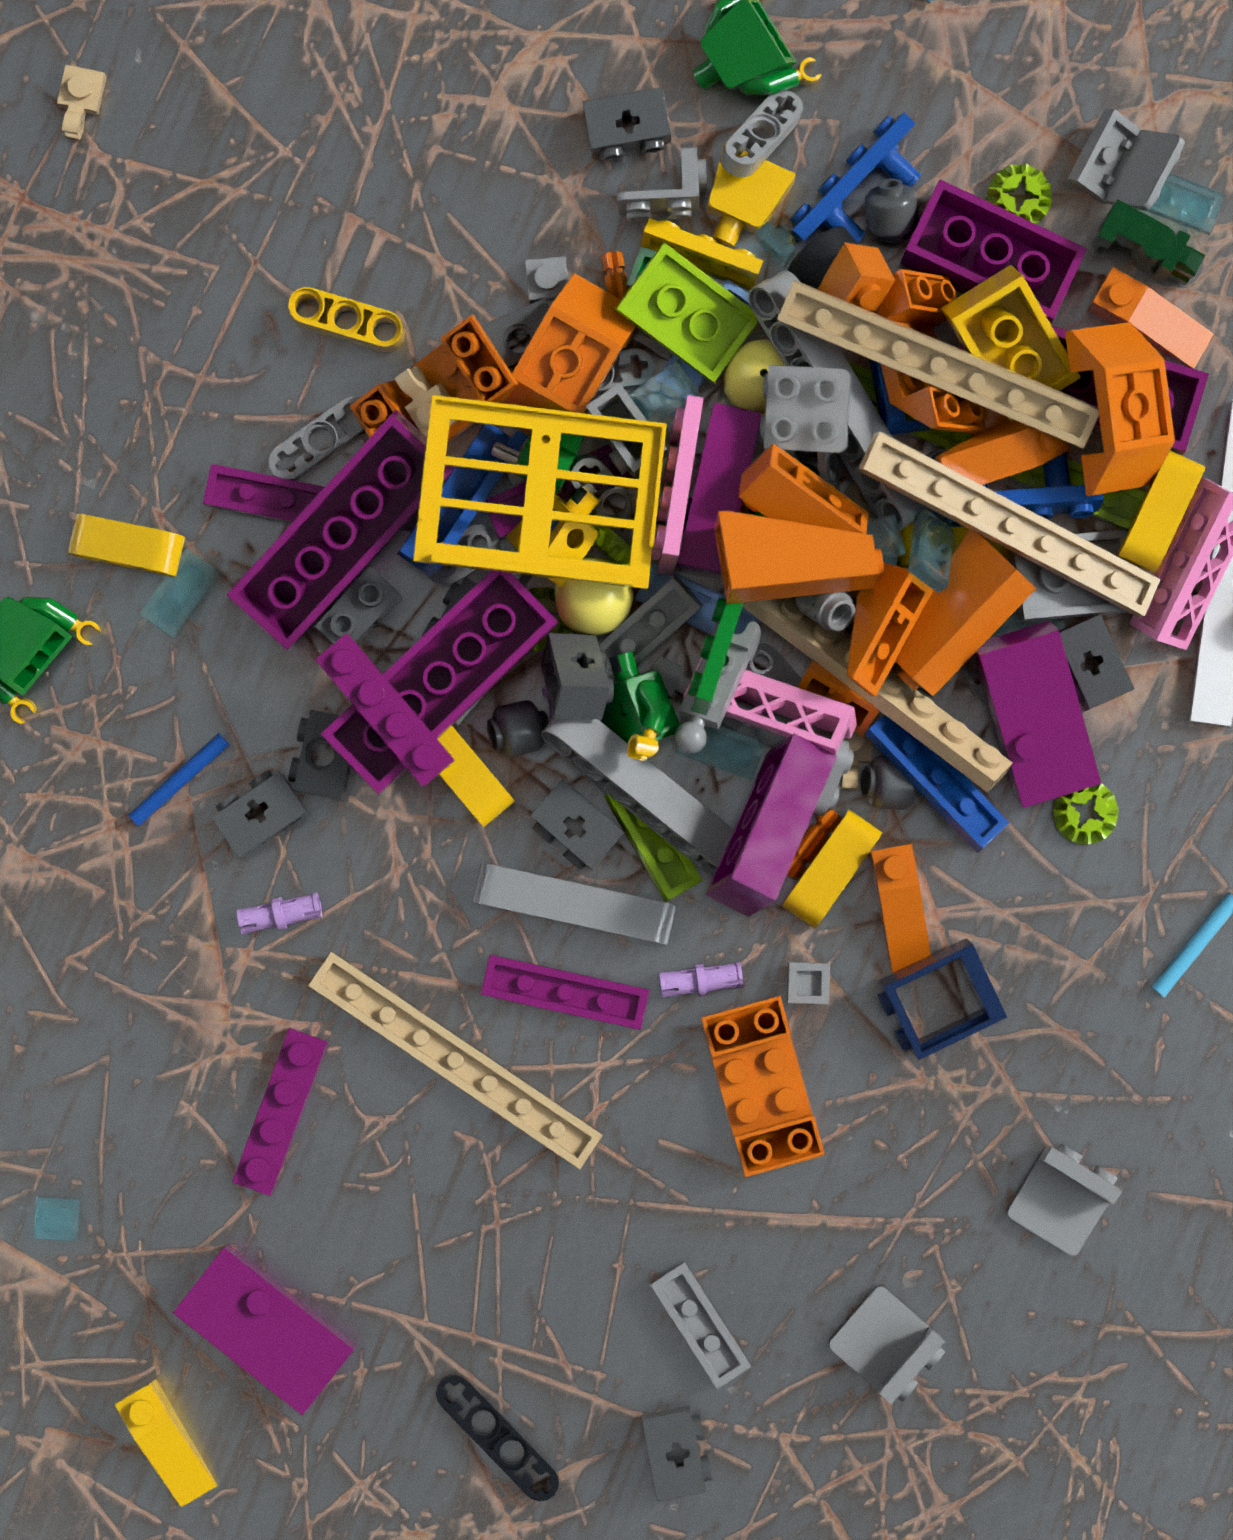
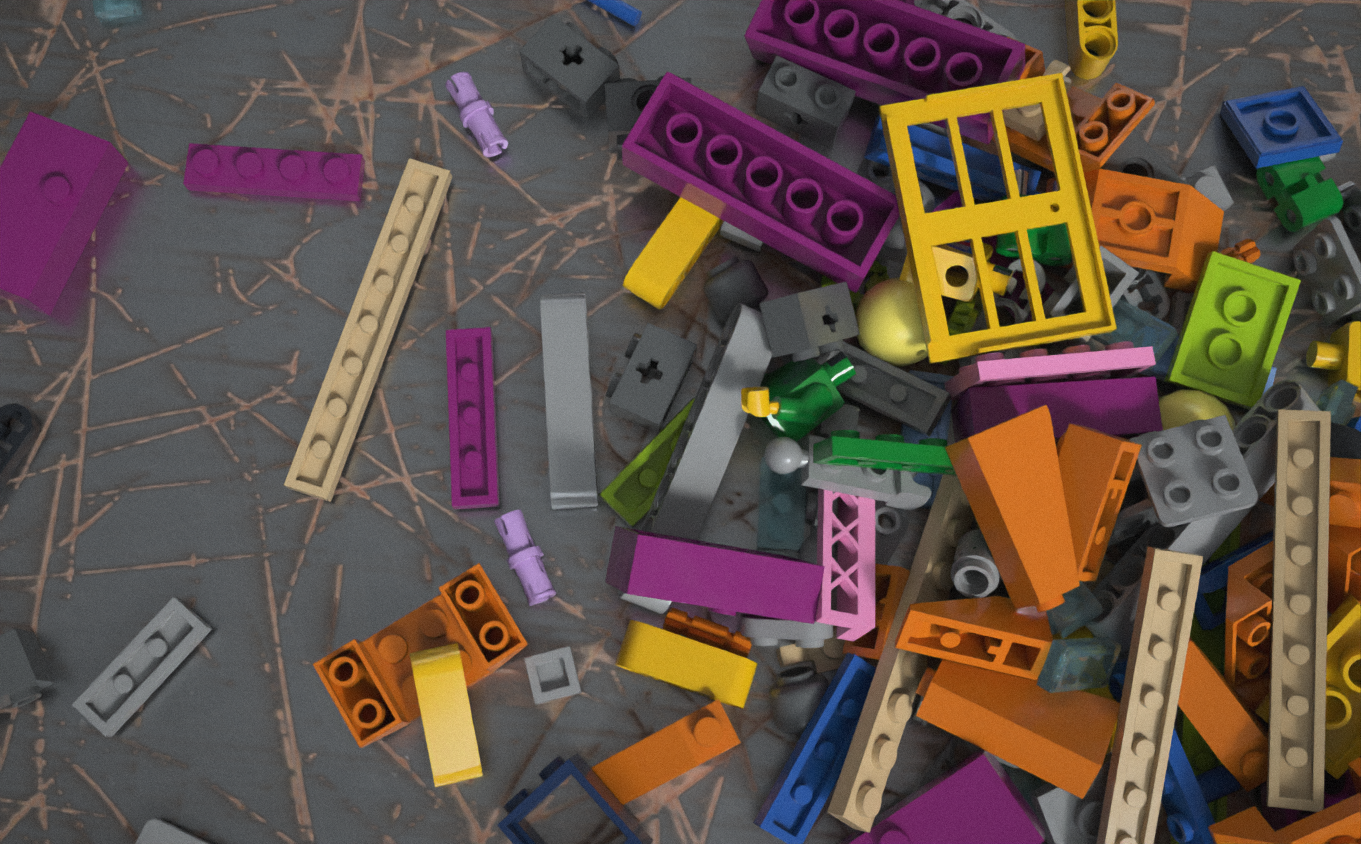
camera: 65 degrees right, 10 degrees down
magenta plate [315,633,455,787] -> none
yellow plate [640,218,763,290] -> none
none -> yellow beam [410,643,483,787]
none -> blue tile [1220,86,1343,168]
none -> green piece [1256,153,1358,232]

